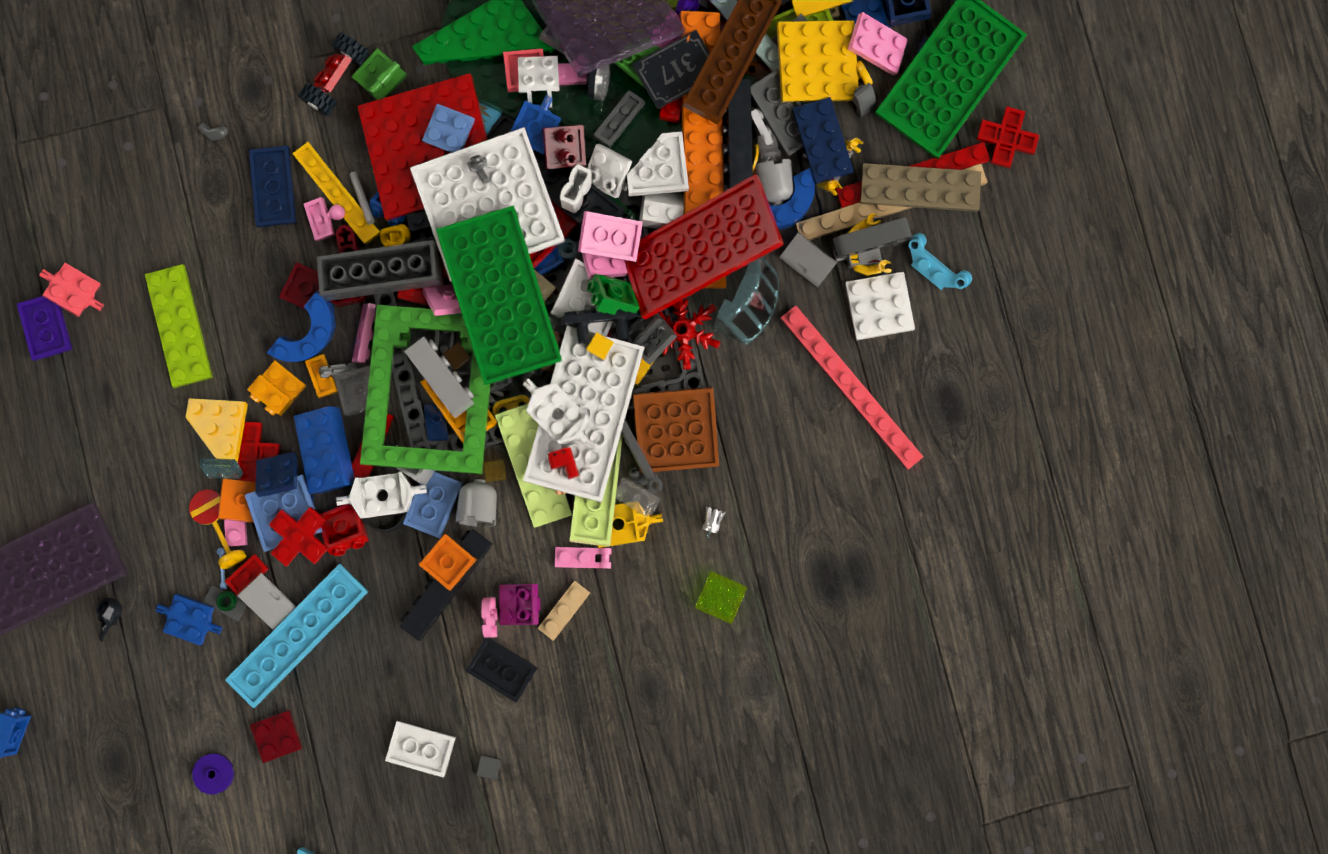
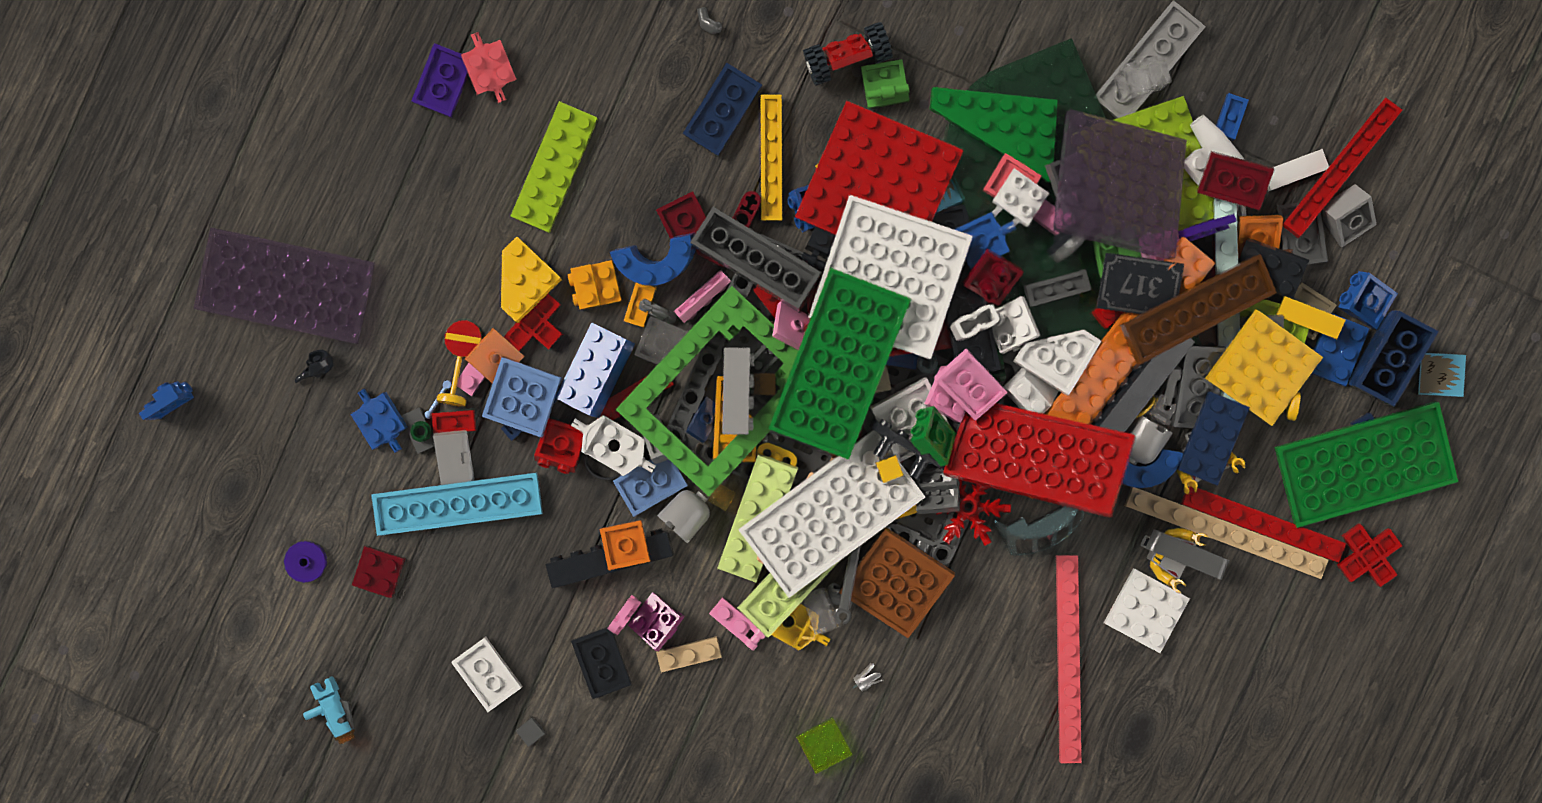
camera: 35 degrees right, 5 degrees up
clear light blue plate [199,459,243,479] -> none
dark blue plate [255,452,297,498] -> none
red plate [269,507,329,566] -> none
bright pink plate [304,197,345,241] -> none
light grey bar [349,172,375,225] -> none
yellow plate [380,224,411,247] -> none
medium blue plate [422,104,475,153] -> none
dark grey plate [467,155,490,184] -> none
white plate [523,379,592,449] -> none
red piece [547,447,580,480] -> none
light grey piece [779,233,837,288] -> none
bright pink plate [848,12,908,75] -> none
dark grey slope [852,83,876,118] -> none
dark tan plate [860,163,982,212] -> none
medium azure plate [909,233,972,290] -> none

